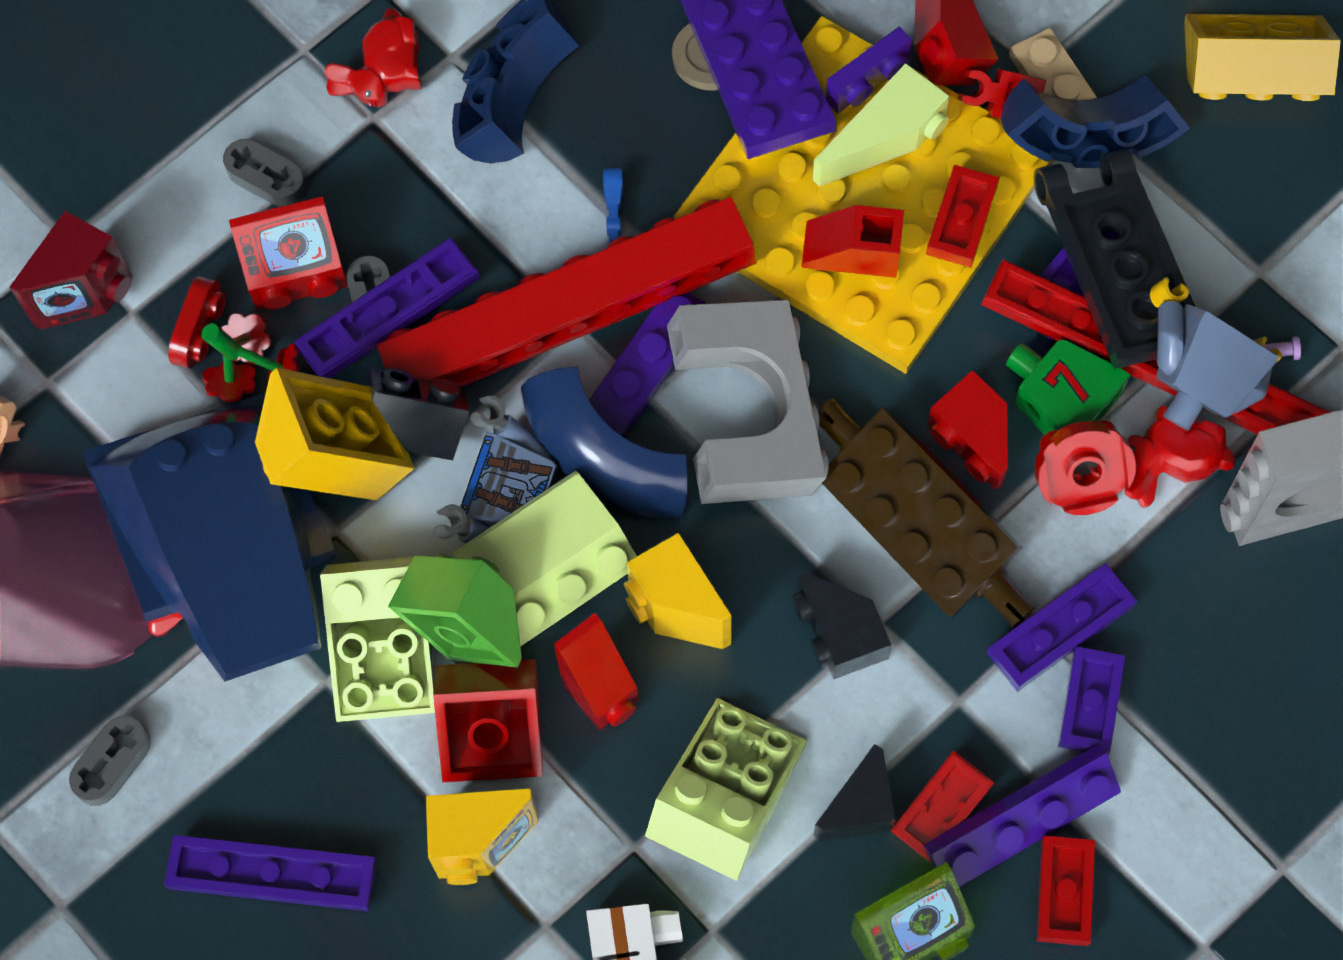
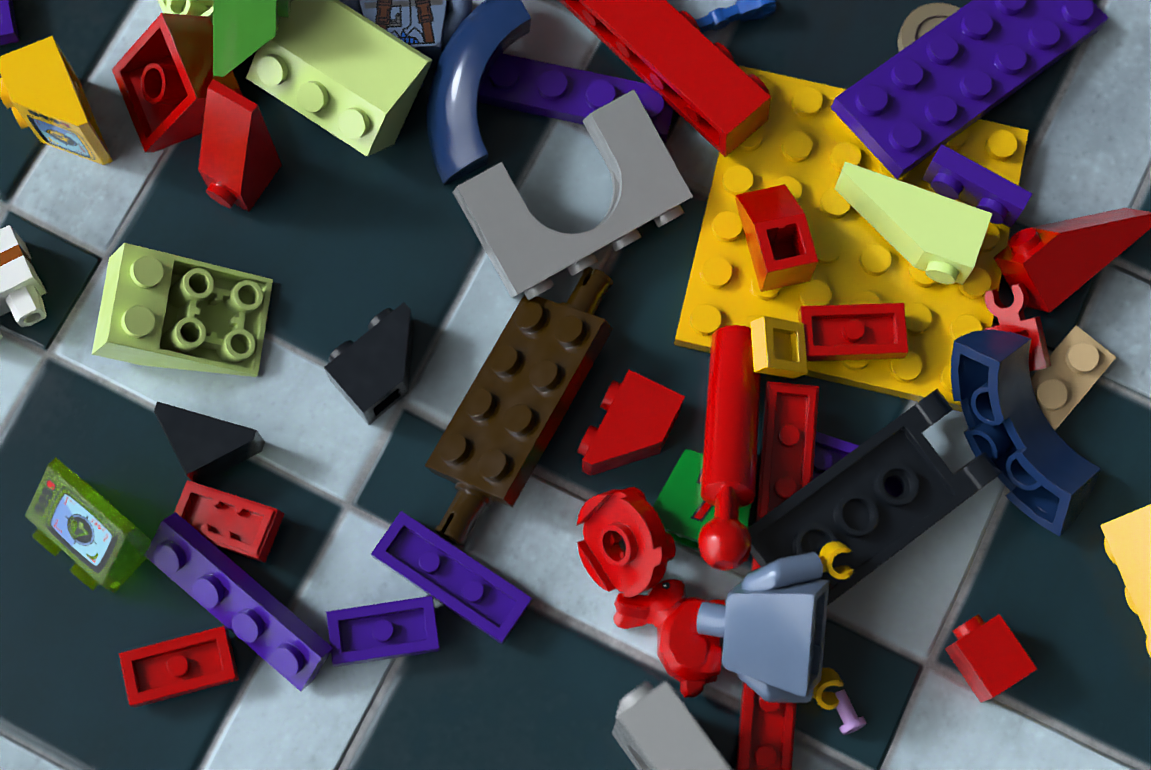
camera: 65 degrees right, 5 degrees up
yellow slope [624,533,731,649] -> none
none -> red piece [698,325,761,571]
none -> yellow plate [750,316,808,379]
none -> red brick [945,614,1037,703]

